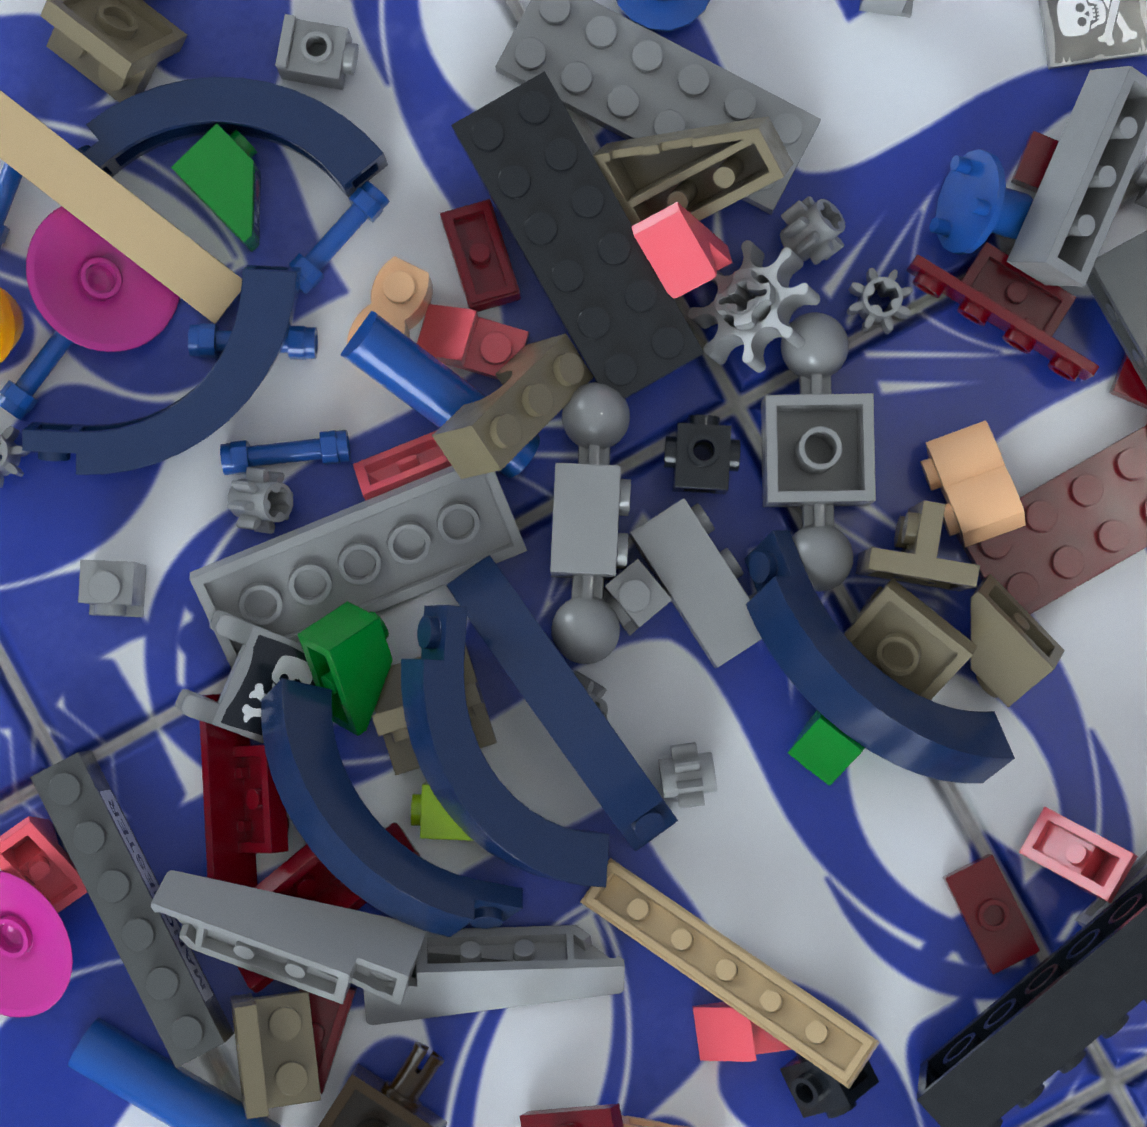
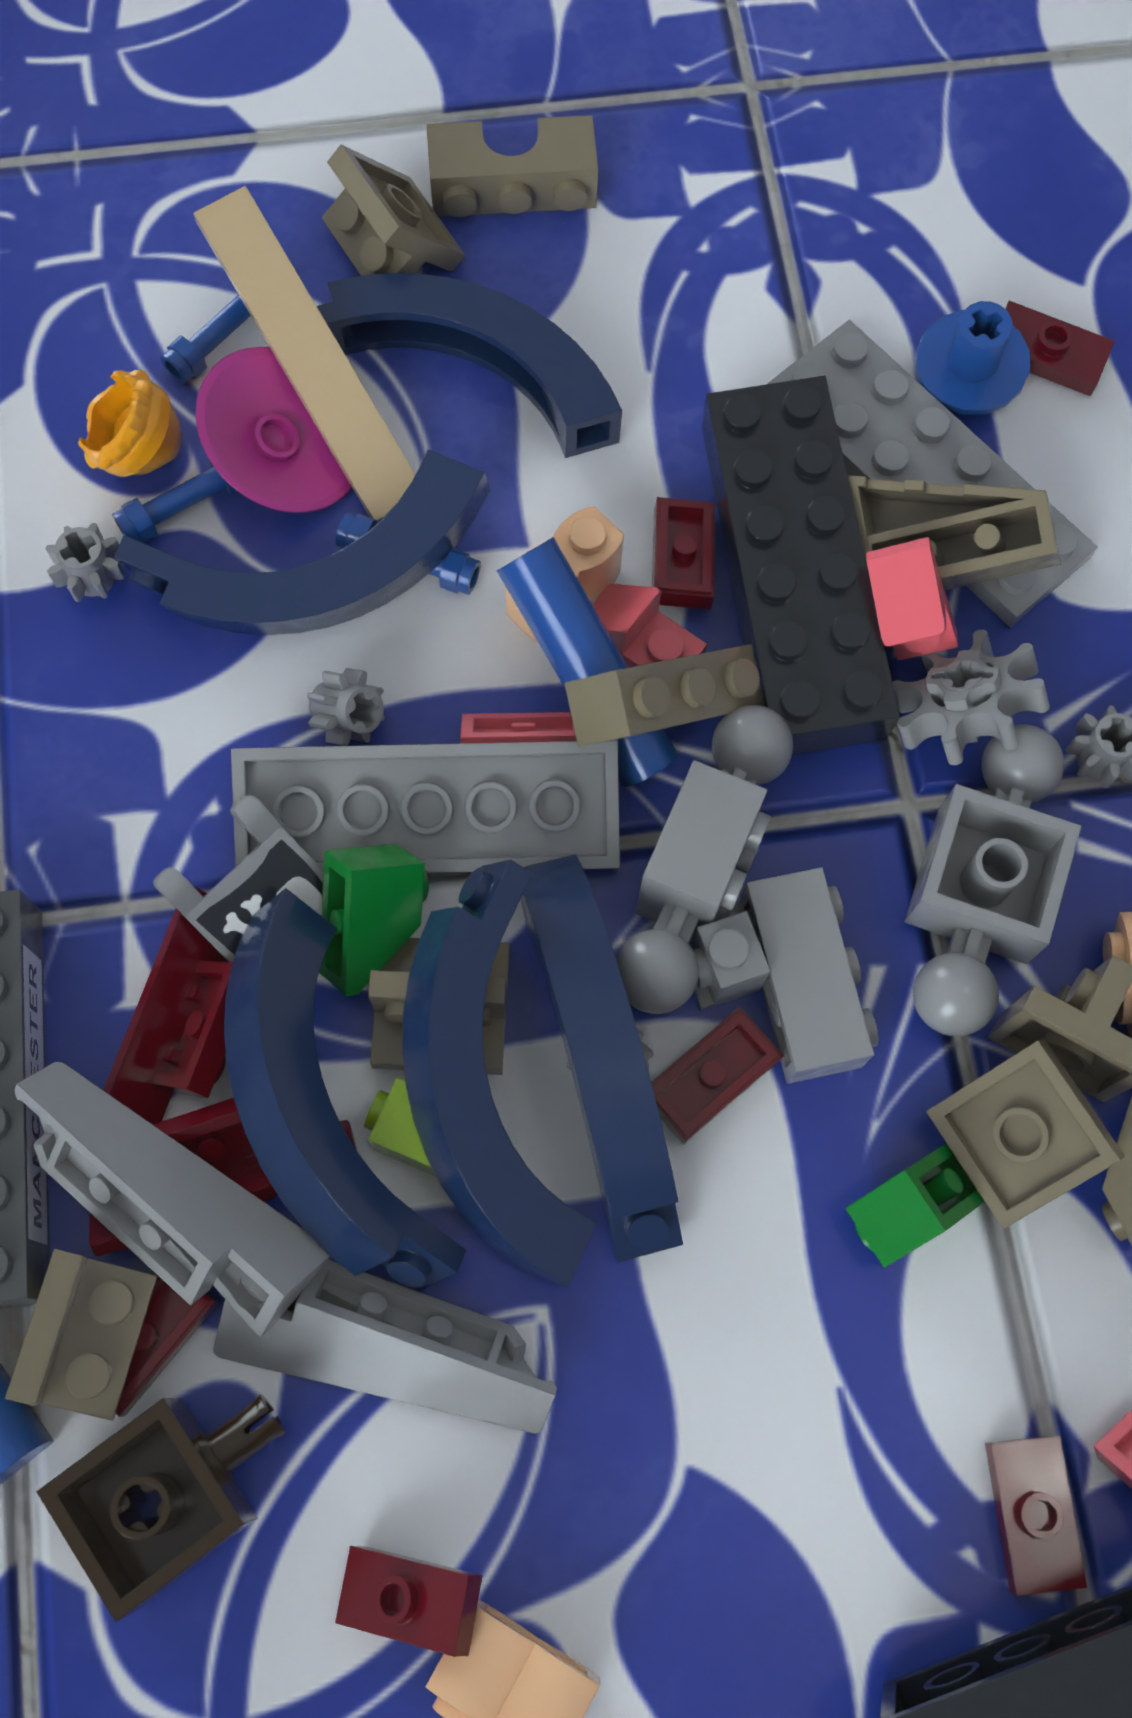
camera: 15 degrees right, 15 degrees down
light grey brick [78,559,146,618] -> none
green slope [171,124,261,252] -> none
blue bar [220,430,351,475] -> none
light grey brick [275,14,359,90] -> none
blue bar [289,180,390,295] -> none
tan tile [580,858,880,1089] -> none
light grey gear [658,742,717,809] -> none
black brick [664,415,740,494] -> none
coral slope [692,1002,792,1062] -> none
dark blue arch [744,530,1015,783] -> none
light grey gear [780,196,845,265] -> none
black brick [780,1053,879,1119] -> none
none -> dark red plate [651,1007,784,1145]

